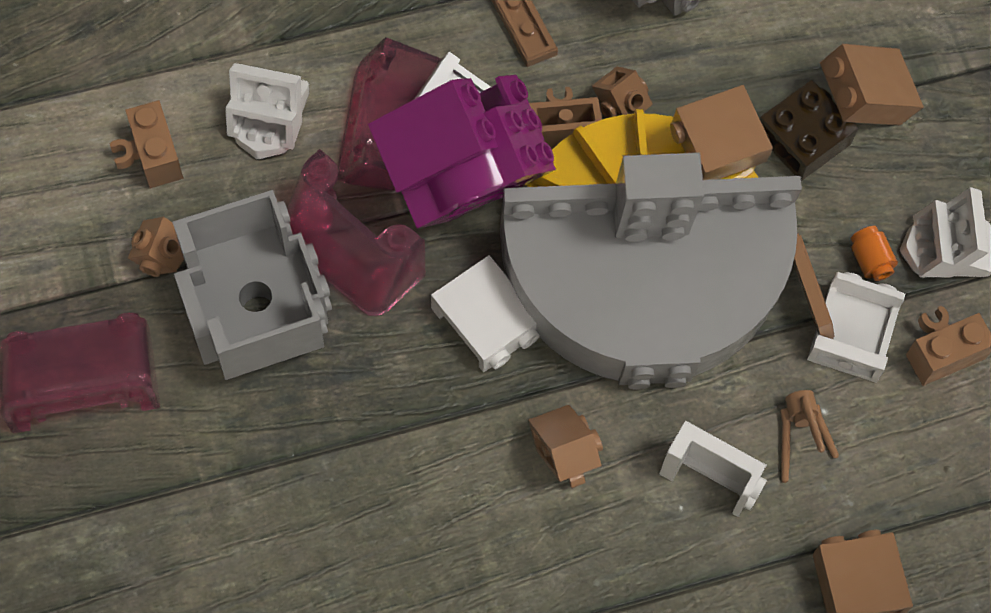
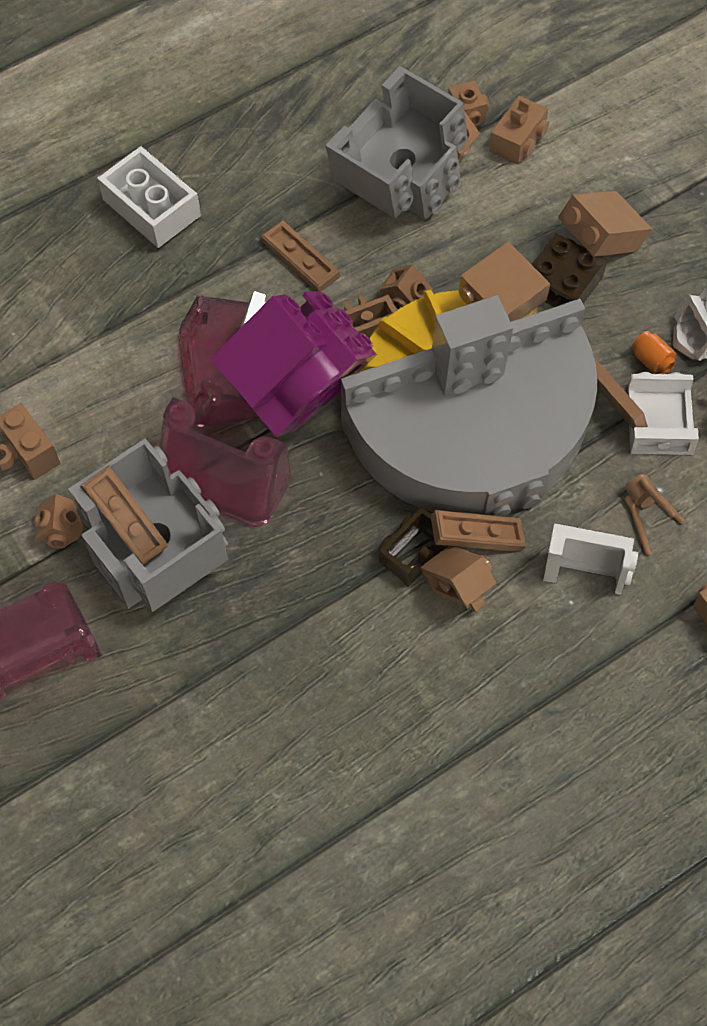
camera: 10 degrees left, 5 degrees down
white piece [225,63,309,160] -> none
white panel [431,255,540,372] -> none
none -> medium nougat tile [81,465,169,565]
none -> dark brown window [378,507,448,587]
none -> medium nougat tile [430,510,526,552]

